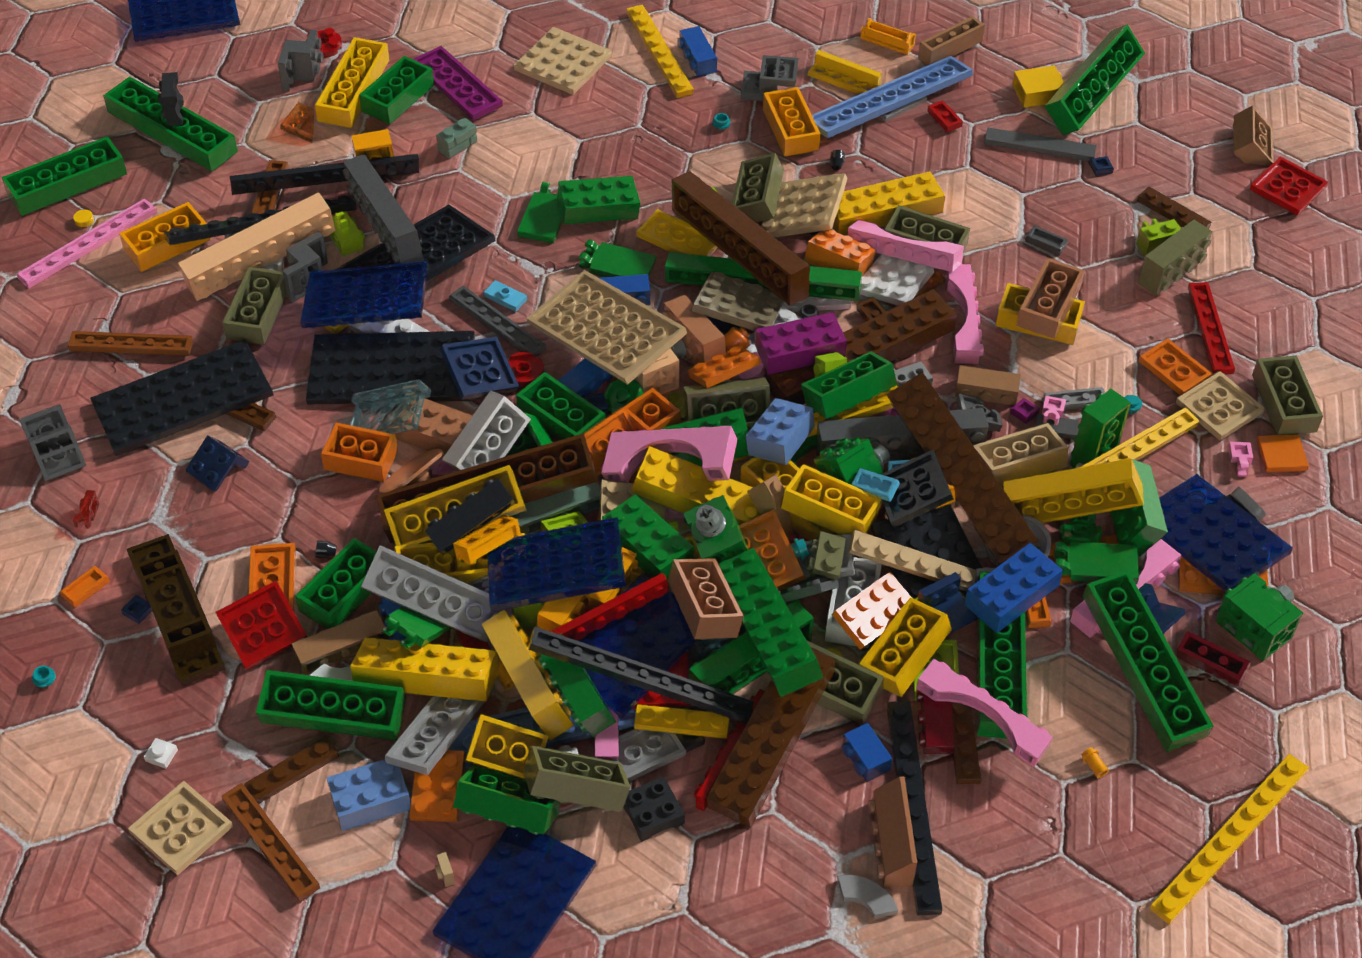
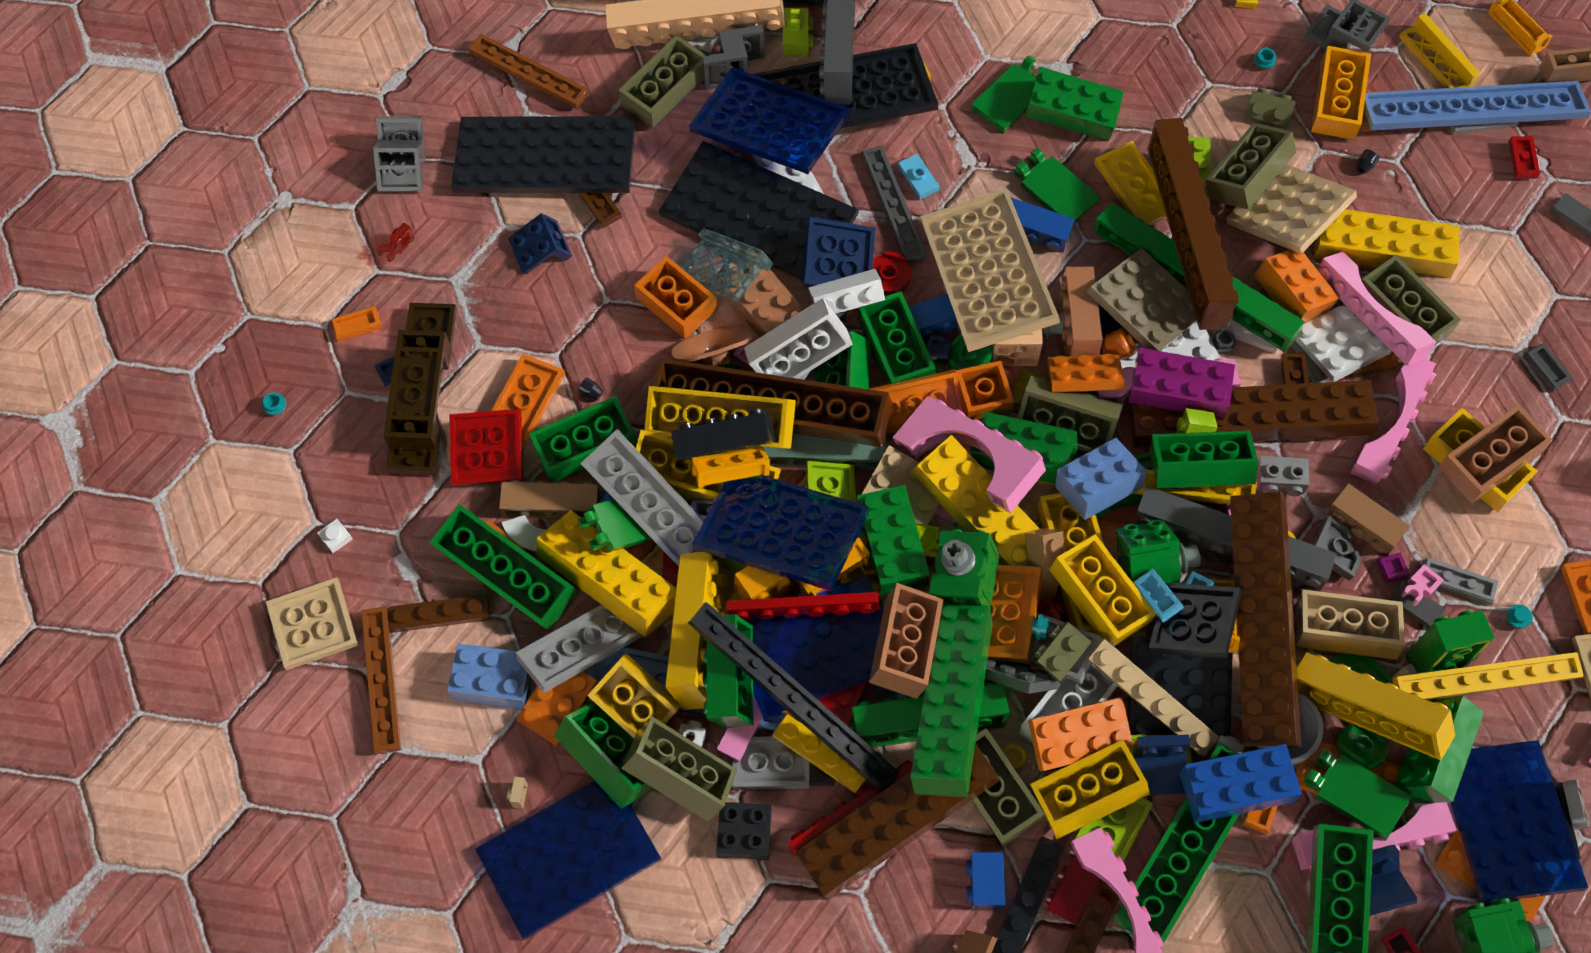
camera: 30 degrees right, 15 degrees up
none -> white brick [809,269,885,314]
none -> olive bracket [1245,88,1296,128]

